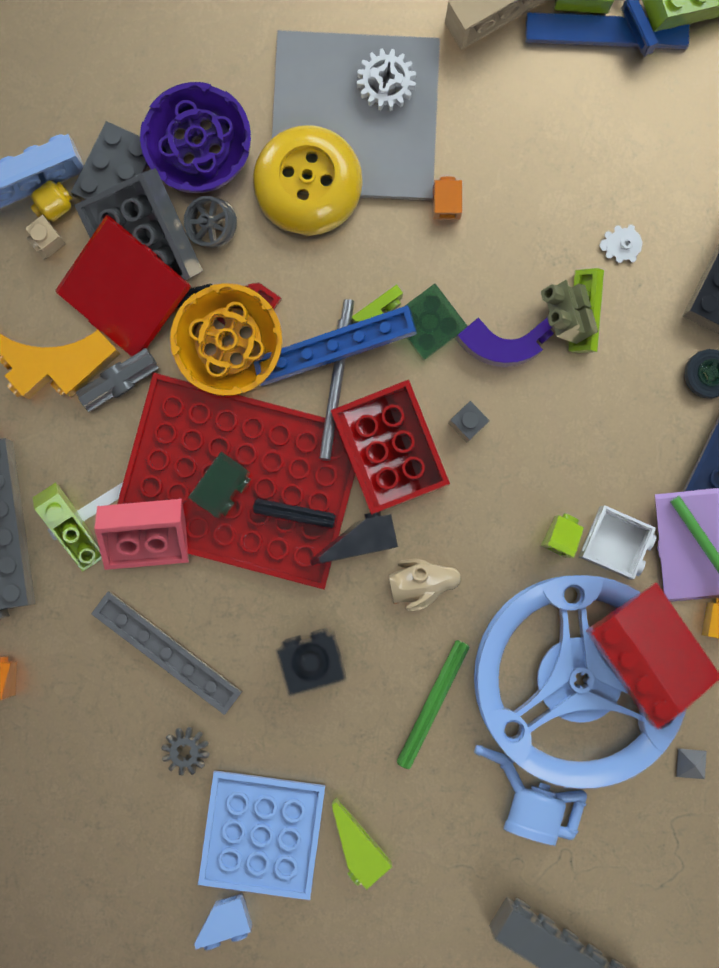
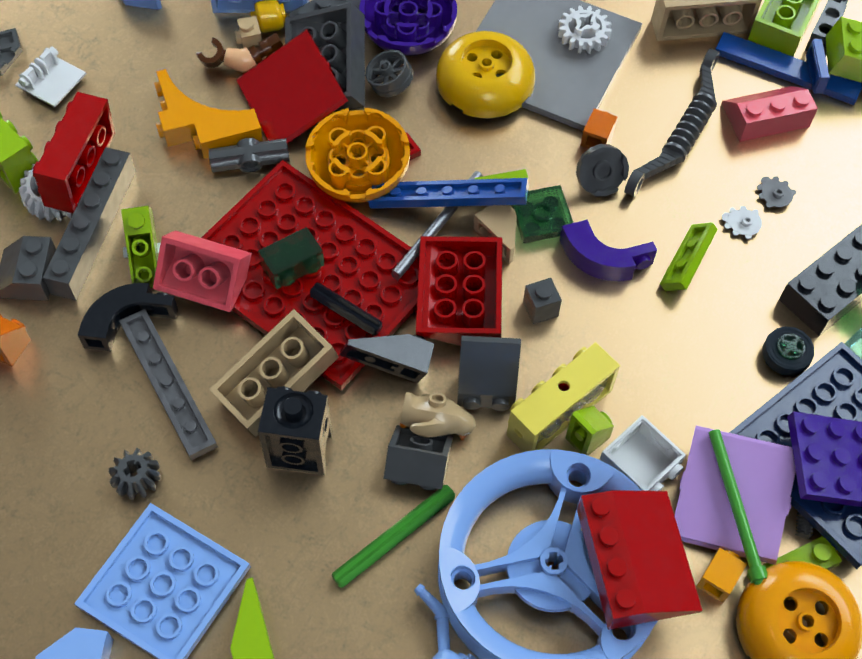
camera: 25 degrees right, 25 degrees down
olive hips [541,280,598,344] -> none
none -> black arch [78,283,178,351]
none -> reddish brown piece [196,33,283,72]
none -> tan brick [209,309,339,437]
none -> dark grey slope [383,425,453,490]
none -> dark grey slope [457,336,521,411]
none -> tan slope [474,205,517,264]
none -> light yellow brick [506,342,620,452]
none -> dark grey tile [576,144,629,196]
none -> dark grey piece [624,48,720,197]
none -> coral slope [721,86,818,142]
none -> light grey piece [757,176,797,208]

